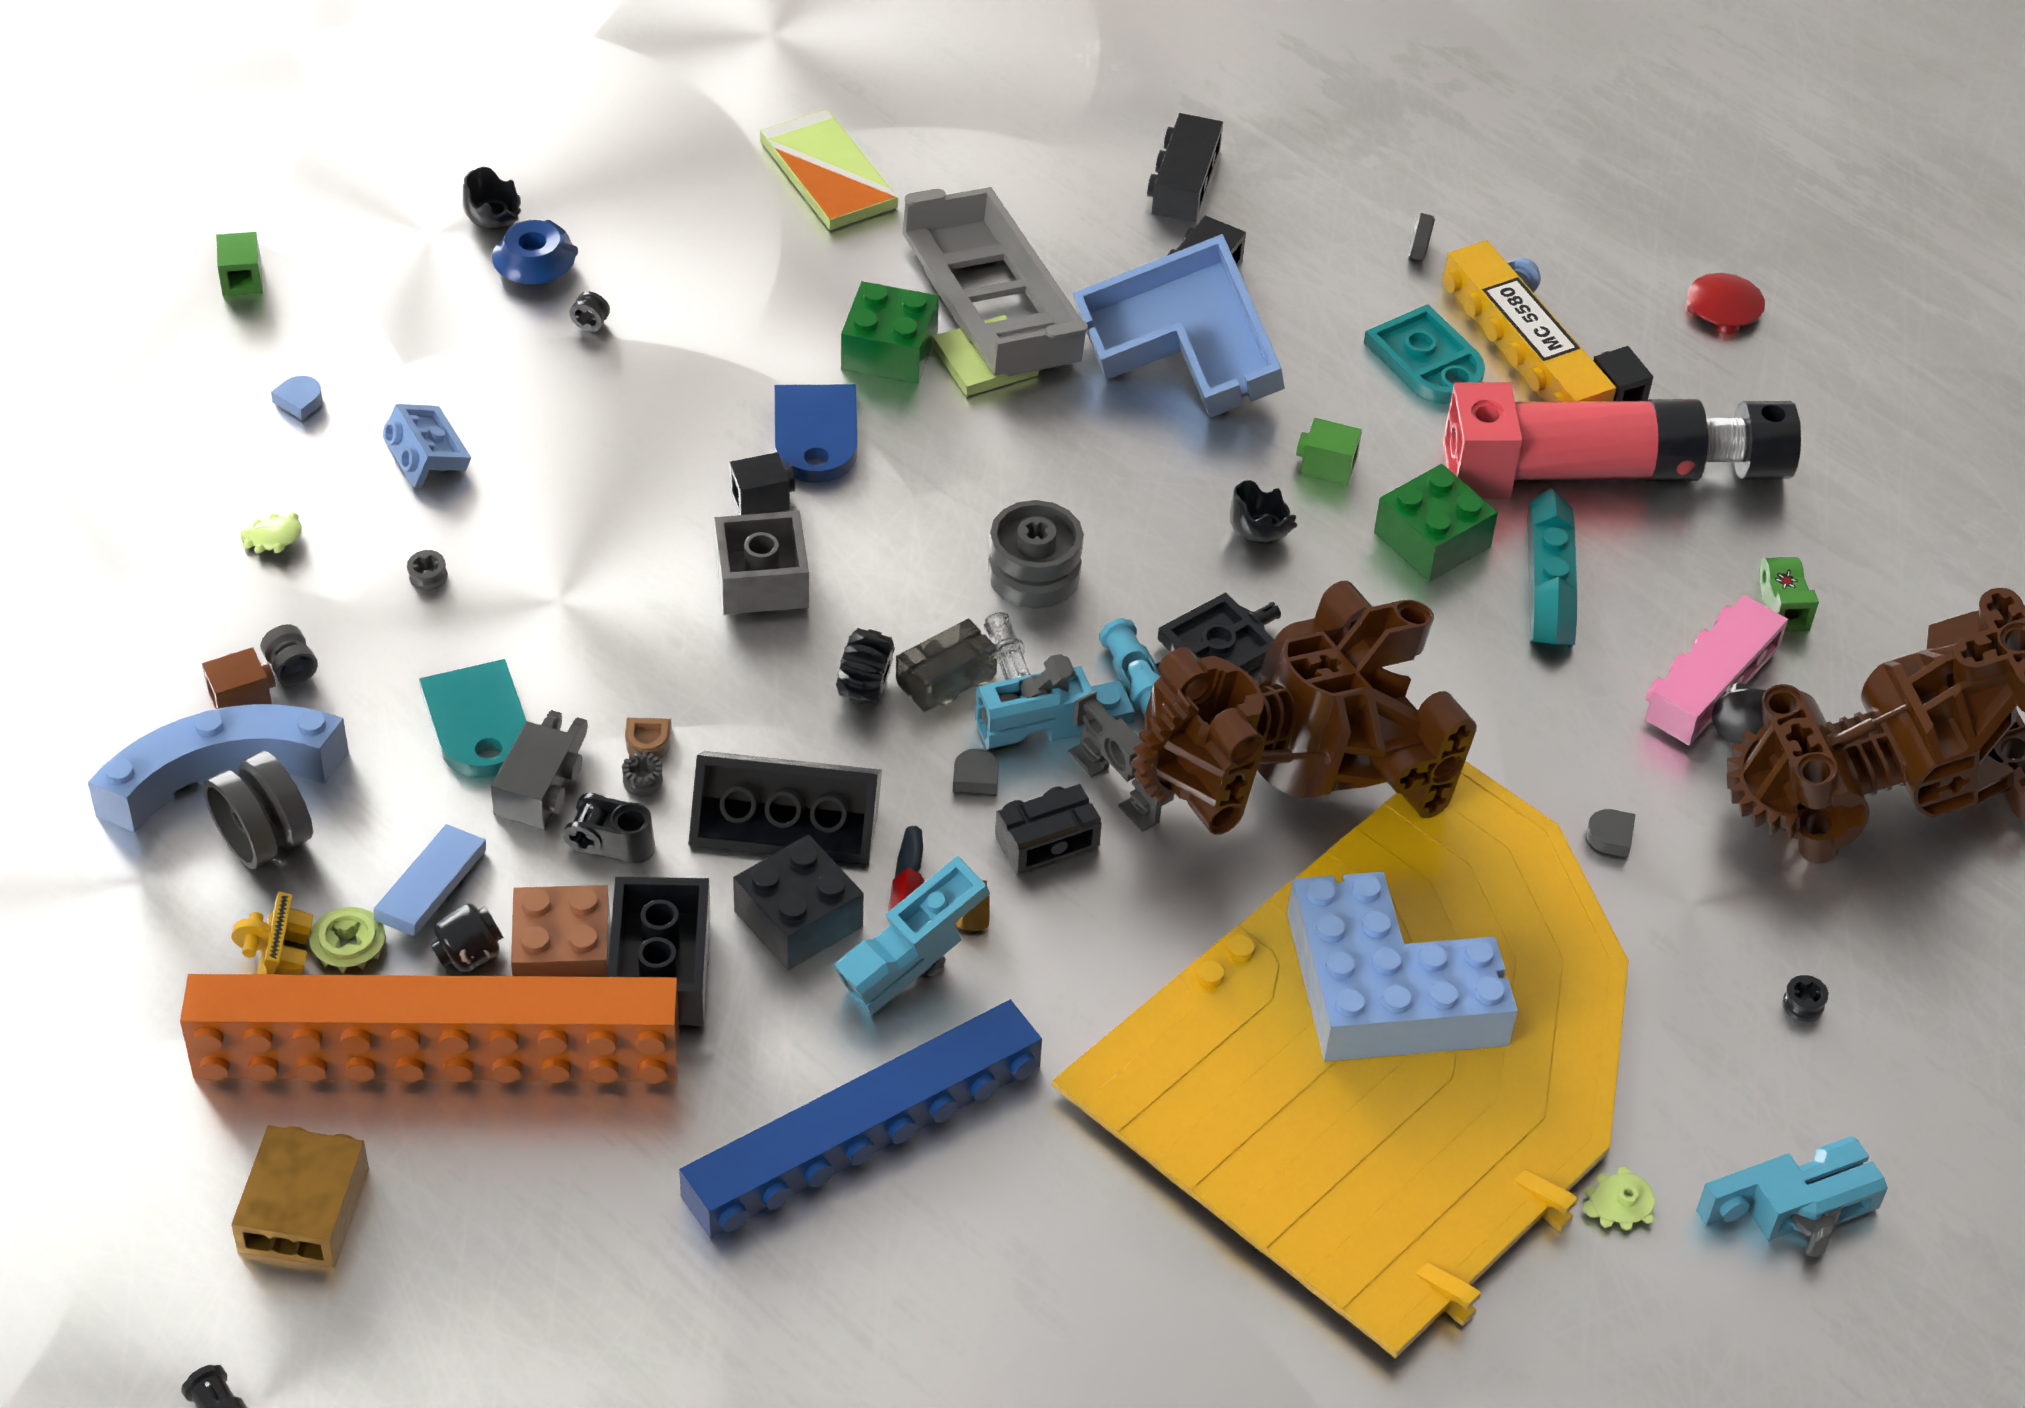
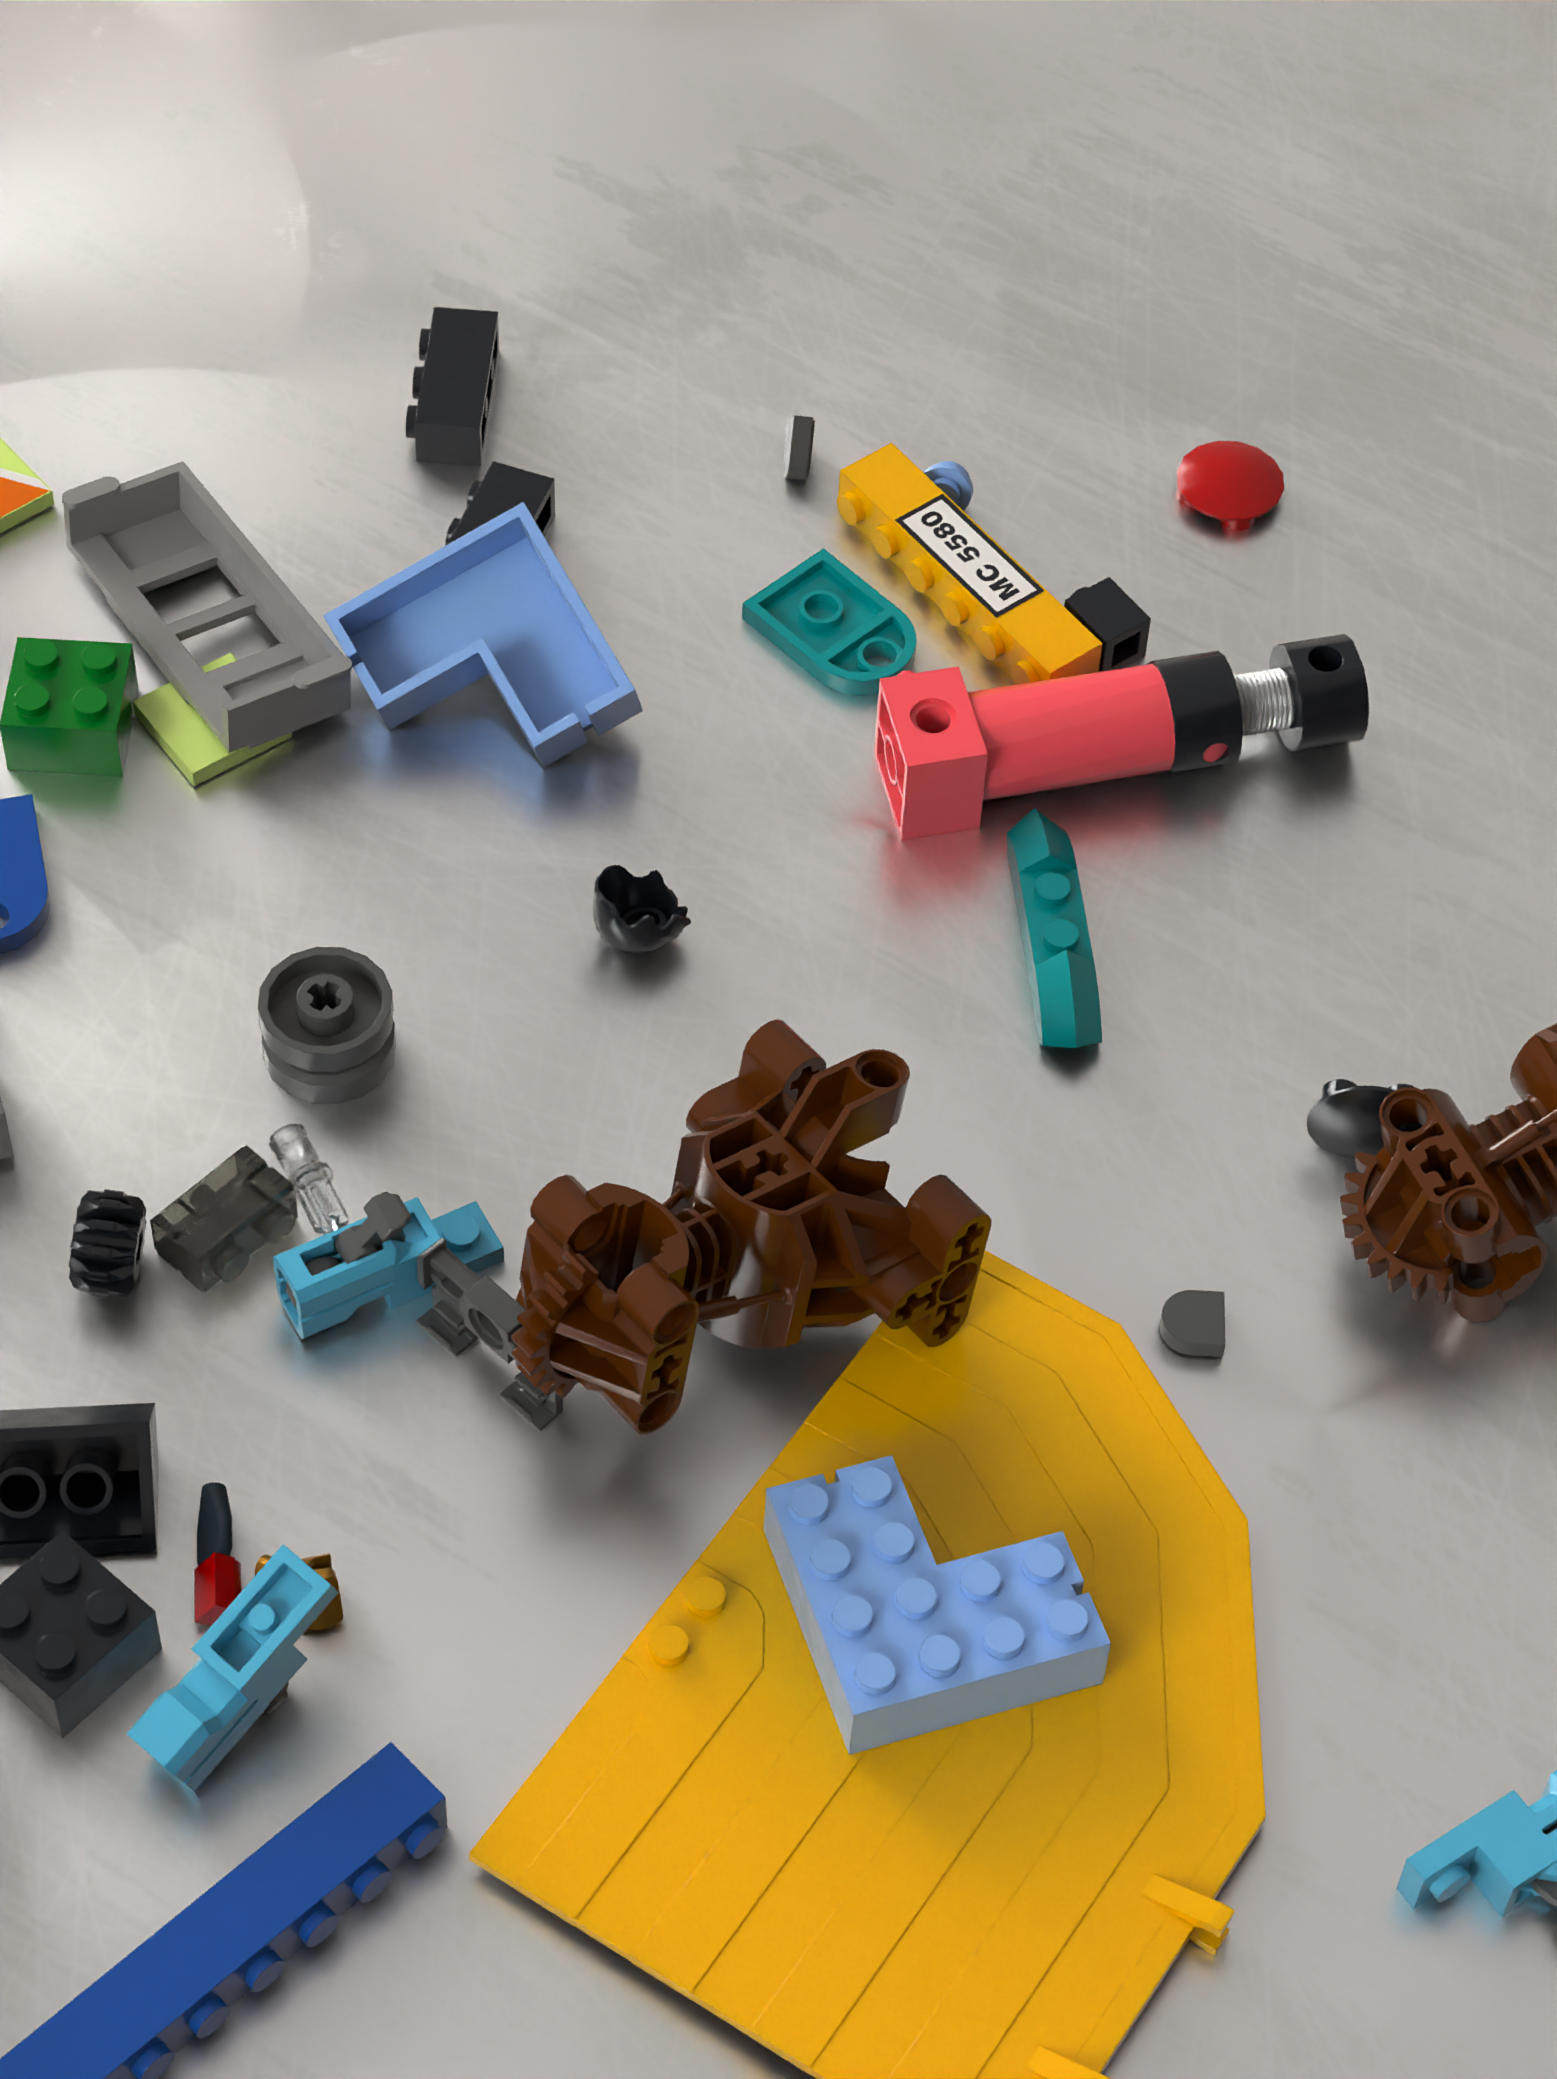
camera: 10 degrees left, 5 degrees up
dark grey tile [953,749,999,794] -> none
black brick [995,784,1102,874] -> none
medium azure piece [1099,618,1160,716] -> none
black plate [1156,592,1281,673] -> none
bright green brick [1296,417,1362,486] -> none
green brick [1374,464,1498,582] -> none
yellowish green piece [1583,1166,1656,1231] -> none
bright pink brick [1645,594,1788,746] -> none
bright green leg [1759,557,1819,632] -> none
black bush [1782,975,1829,1022] -> none

